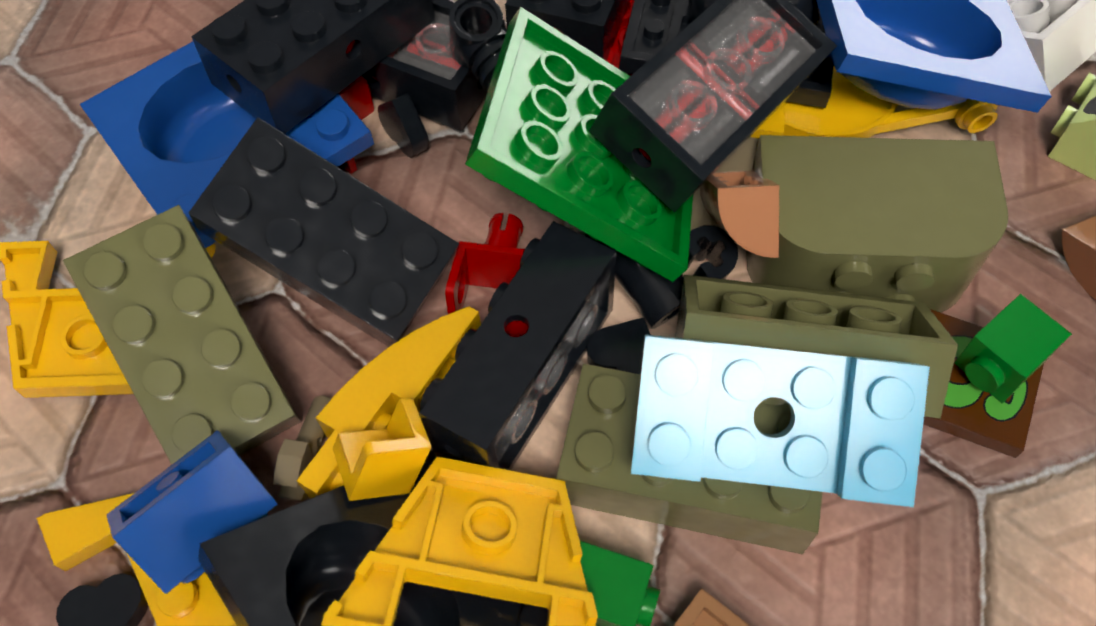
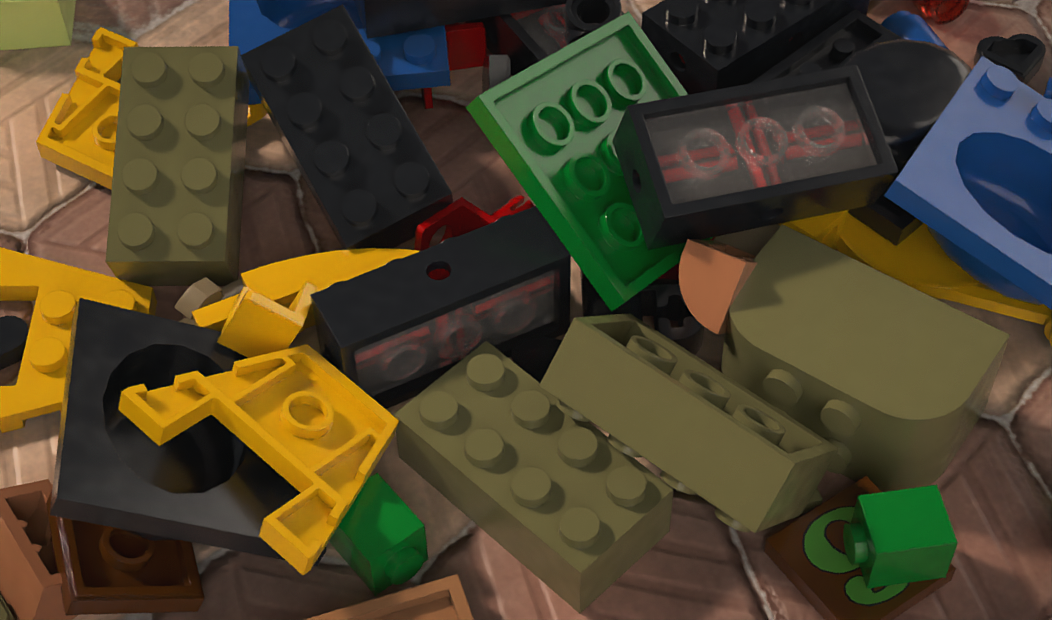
camera: 30 degrees right, 10 degrees down
blue brick [106,430,277,594] -> none
piece [631,334,929,507] -> none

